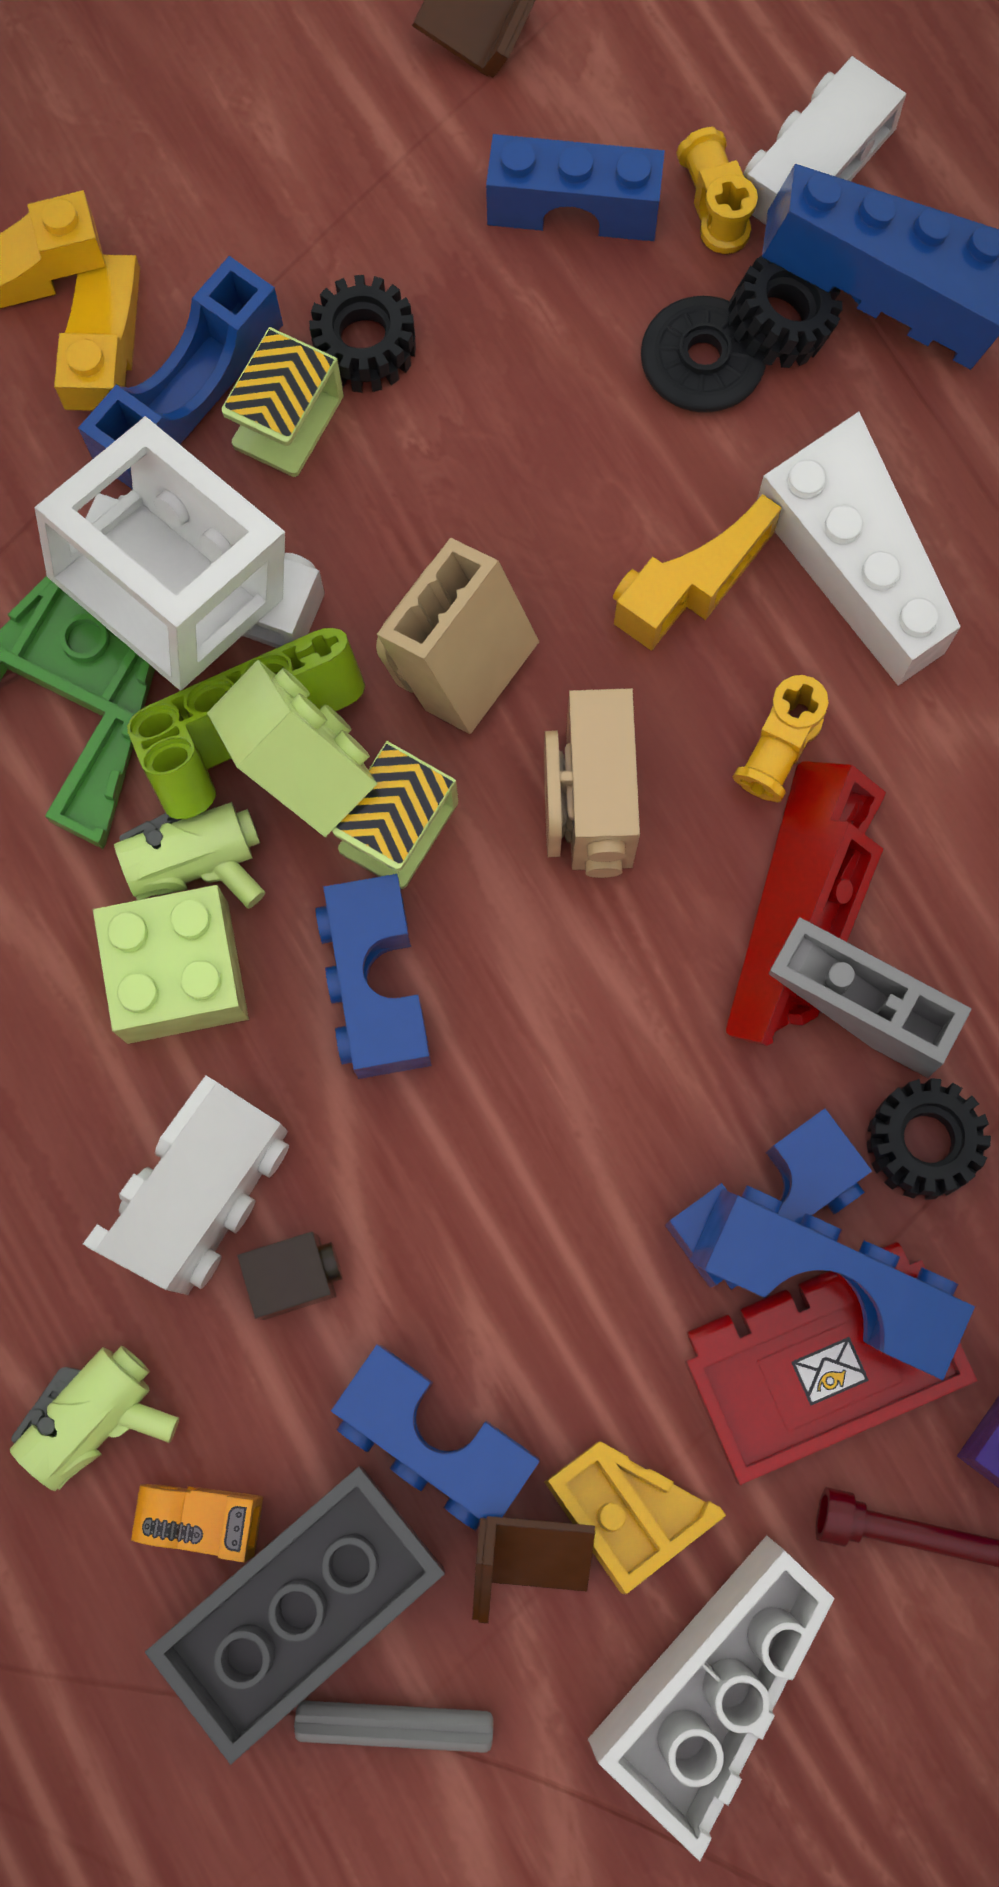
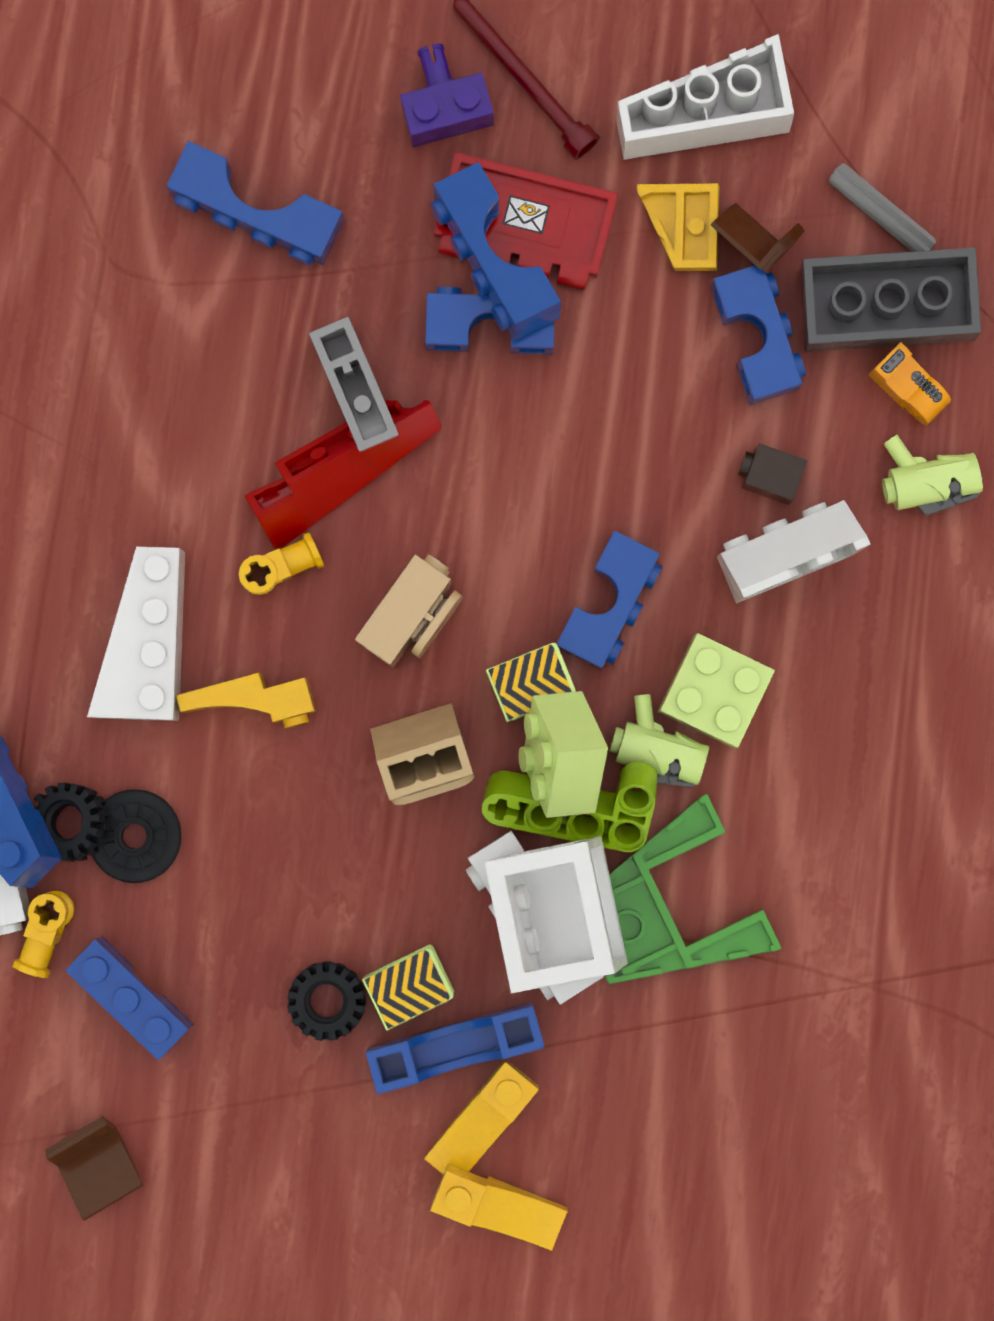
camera: 145 degrees left, 10 degrees up
black tyre [866,1078,991,1200] -> none

